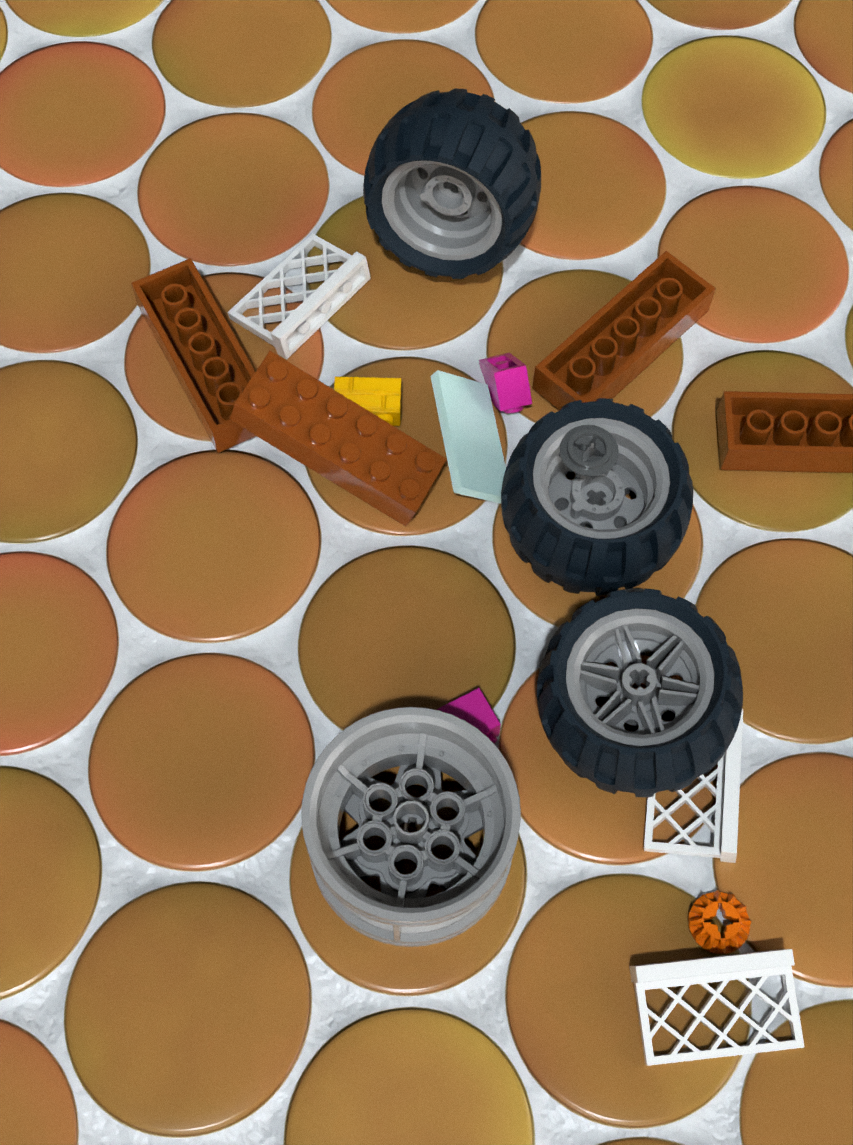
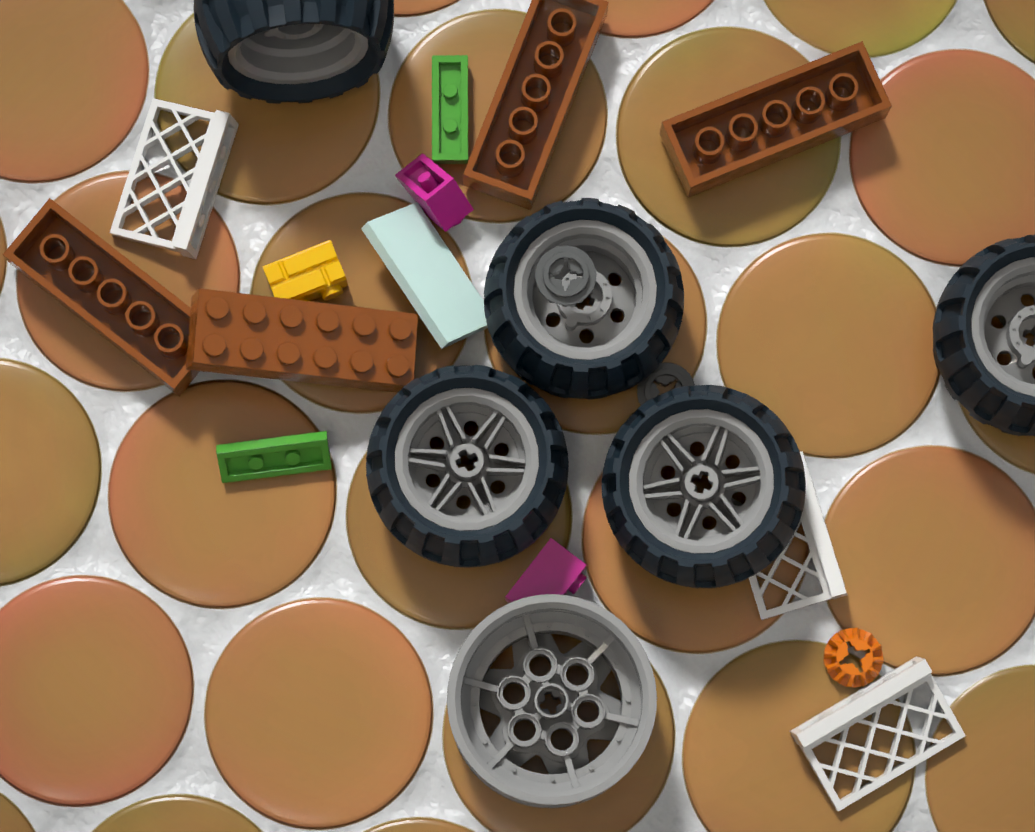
camera: 25 degrees left, 15 degrees up
none -> bright green plate [216,431,332,483]
none -> wheel [366,365,569,568]
none -> bright green plate [432,55,468,164]

